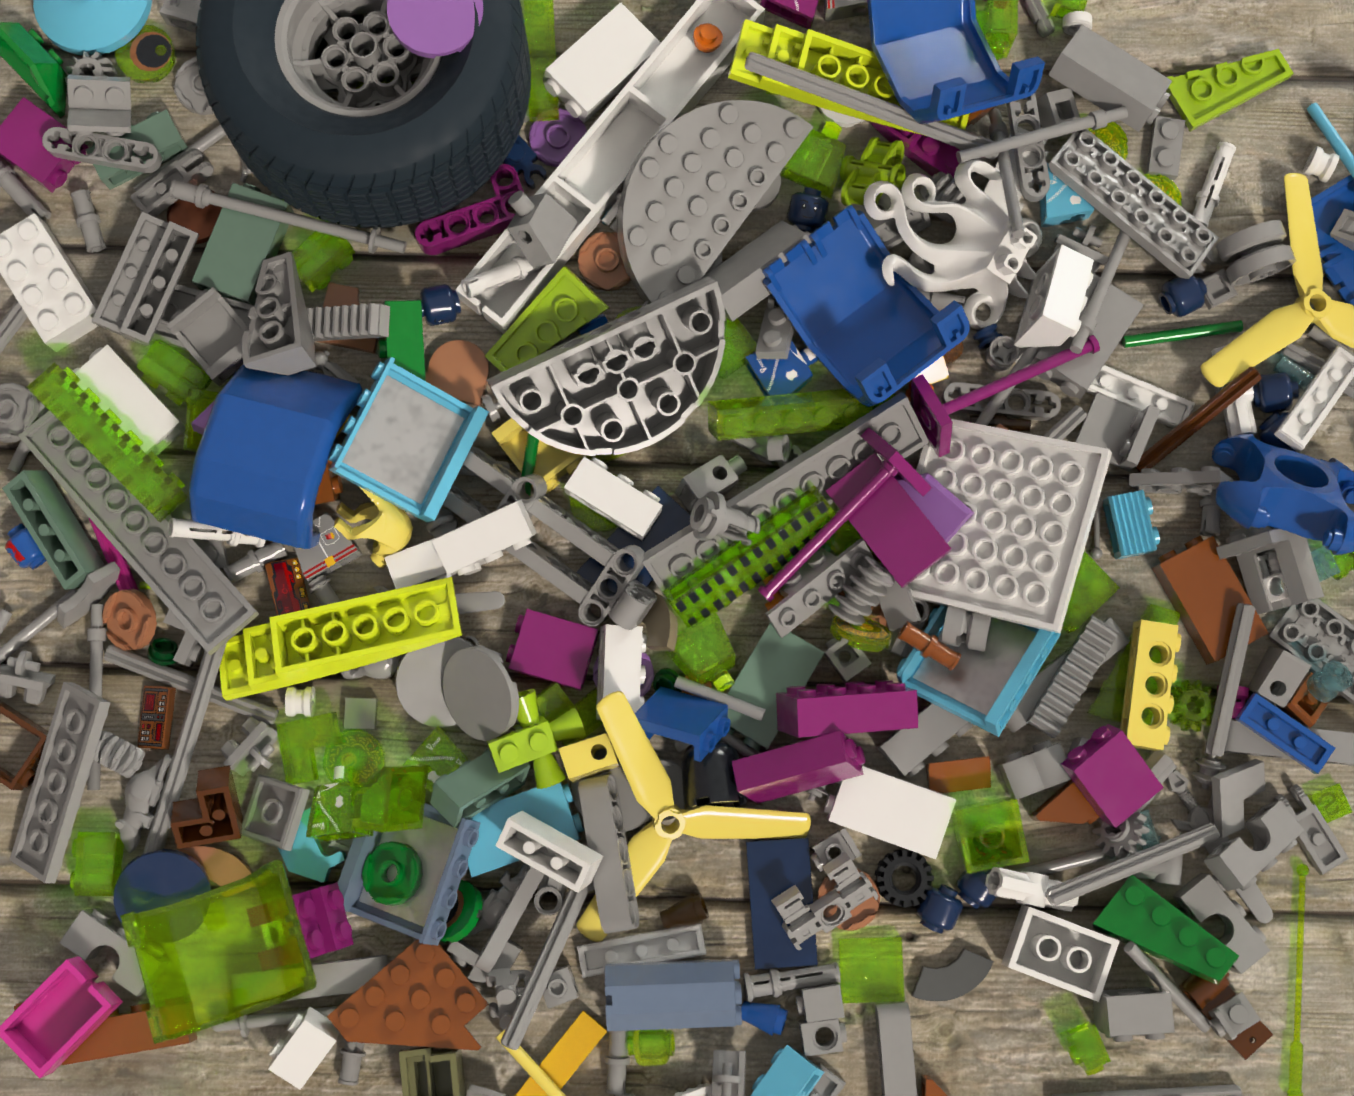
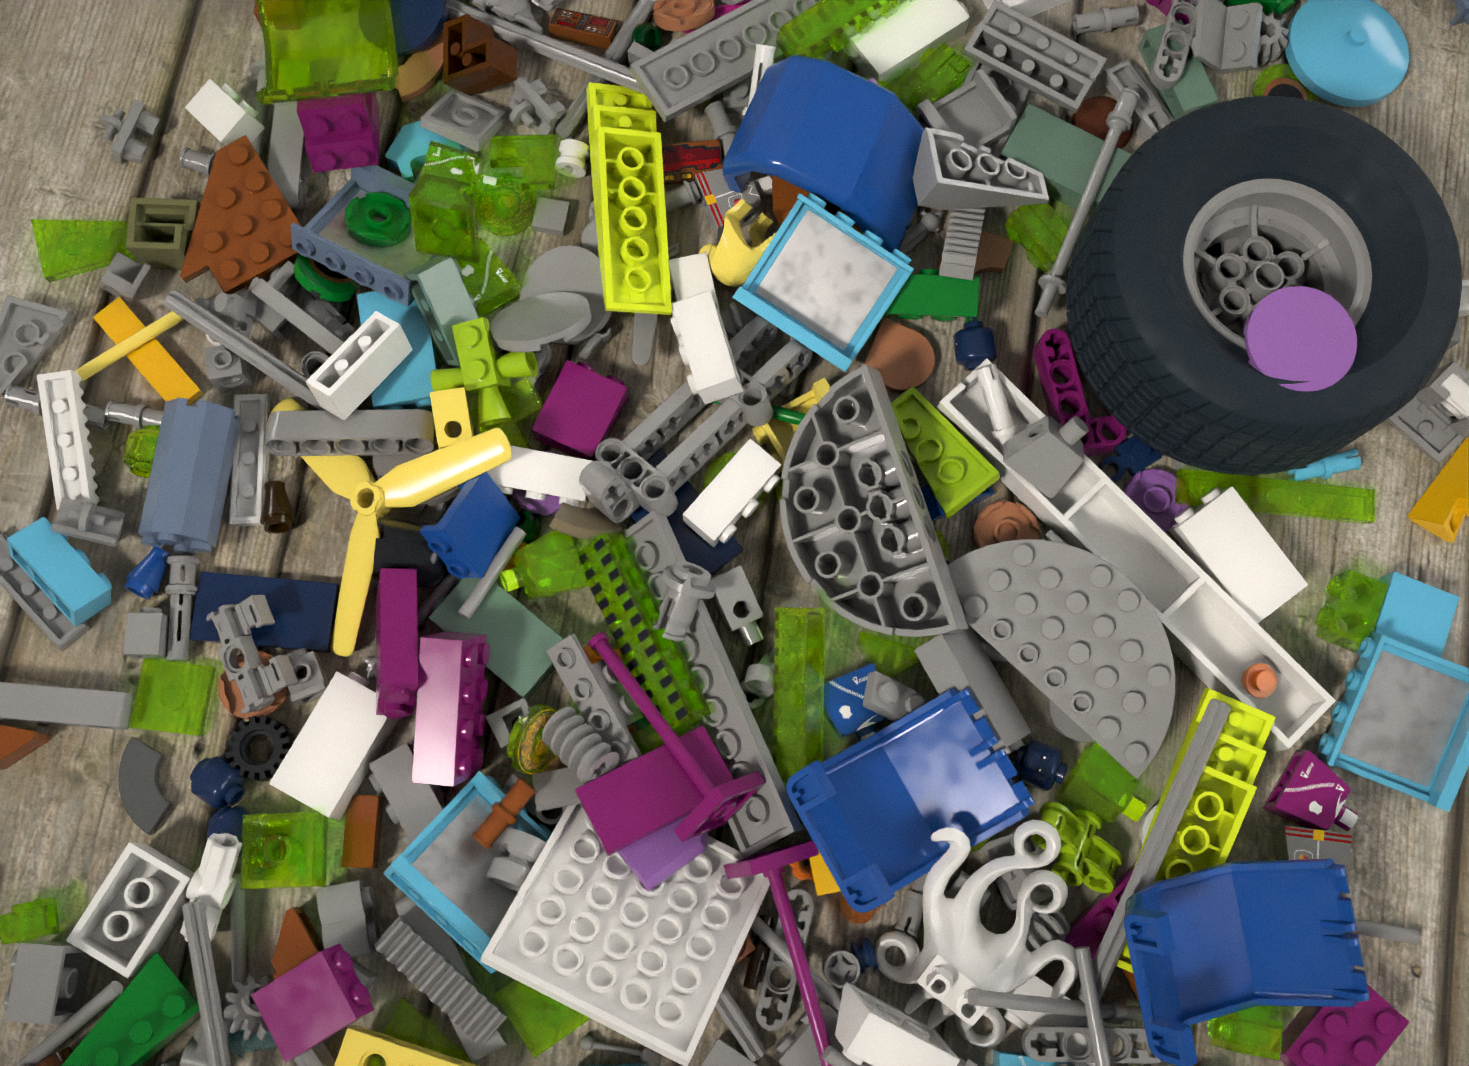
camera: 95 degrees right, 5 degrees down
light grey brick [798,1018,847,1057] -> none

